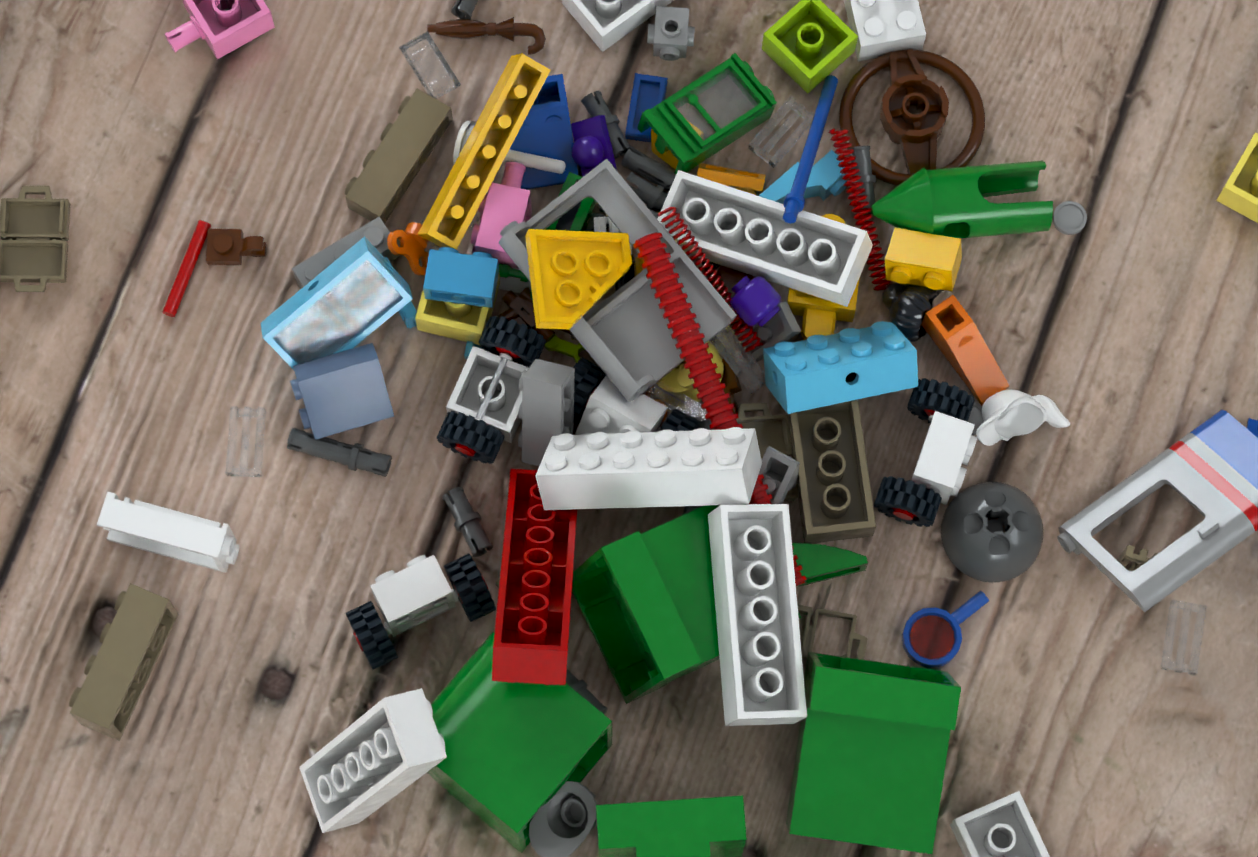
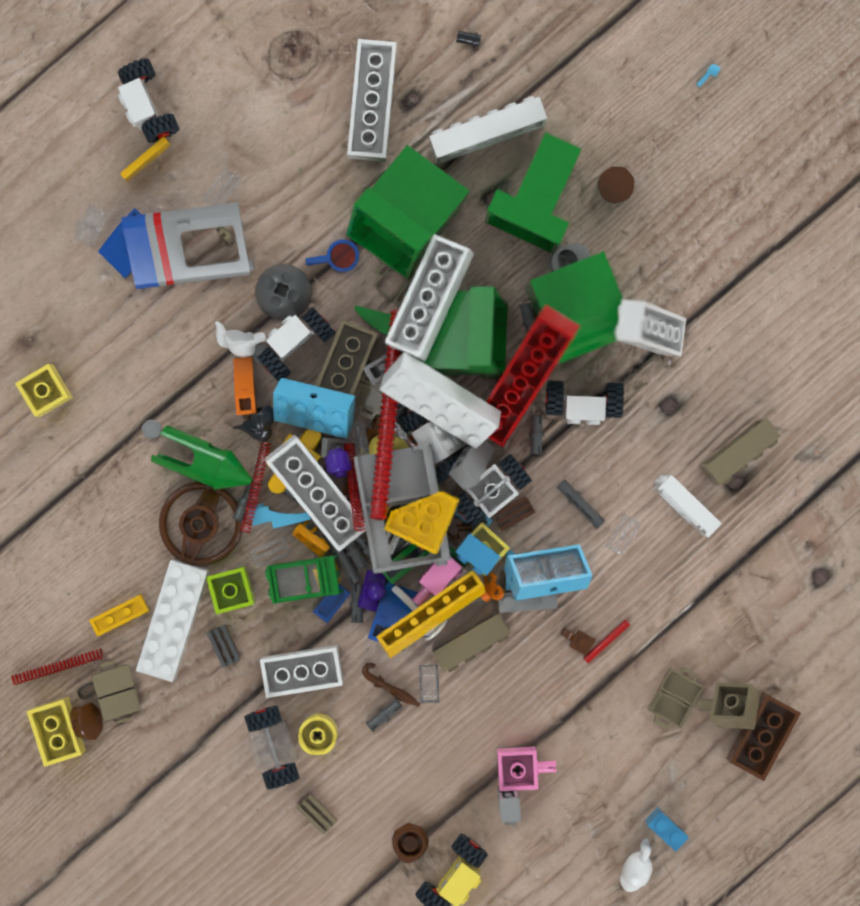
camera: 155 degrees left, 15 degrees up
sand blue brick [290,343,394,440] -> none
light grey brick [647,6,695,61] -> none
blue bar [783,75,838,224] -> none
yellow brick [885,228,962,291] -> none
none -> reddish brown tile [493,496,536,531]

